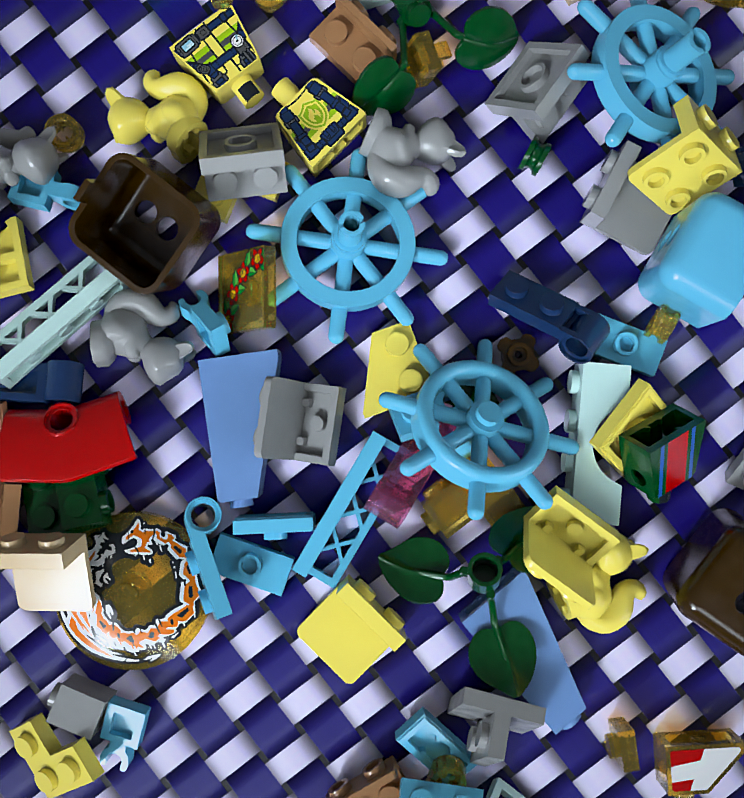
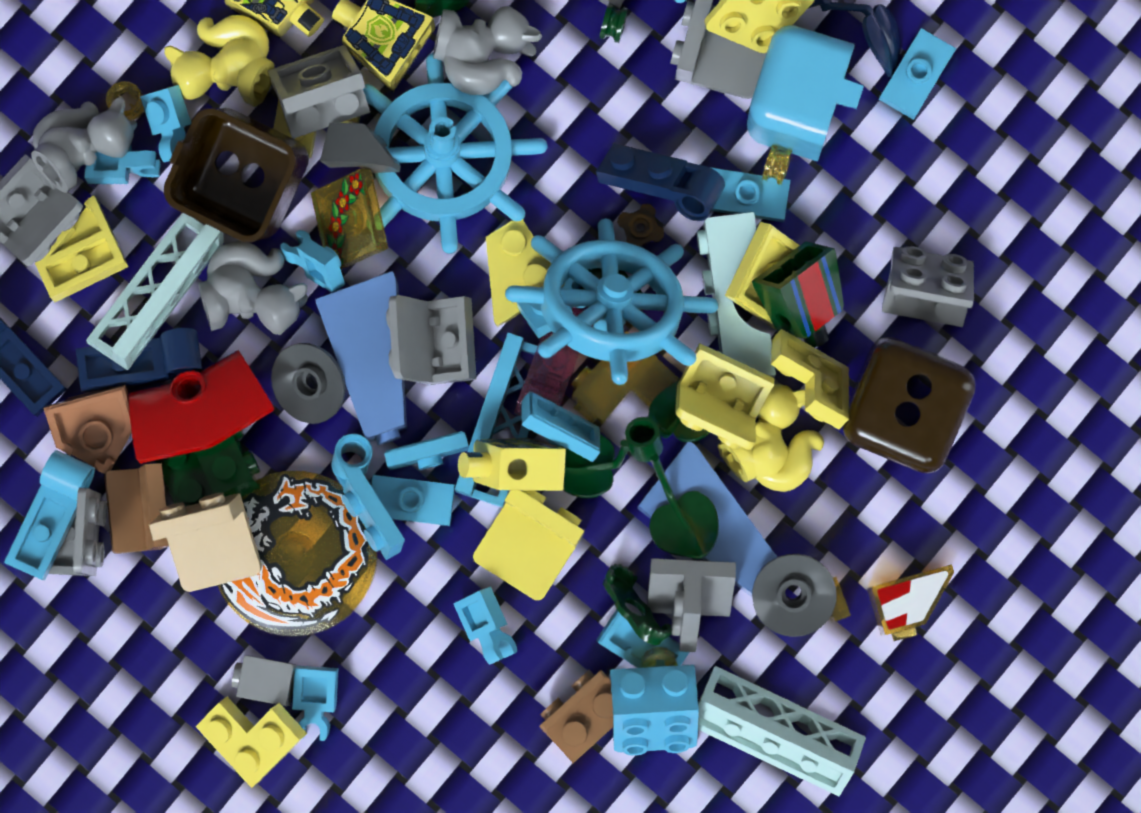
camera: 15 degrees left, 5 degrees down
none -> medium azure plate [140,85,191,163]
none -> dark grey dish [271,343,346,424]
none -> dark grey slope [320,123,401,173]
none -> medium azure plate [453,586,517,665]
none -> light yellow torso [458,438,566,491]
none -> medium azure plate [522,391,601,462]
none -> dark green piece [603,563,673,645]
none -> dark grey dish [752,554,837,637]
none -> light yellow plate [771,329,849,429]

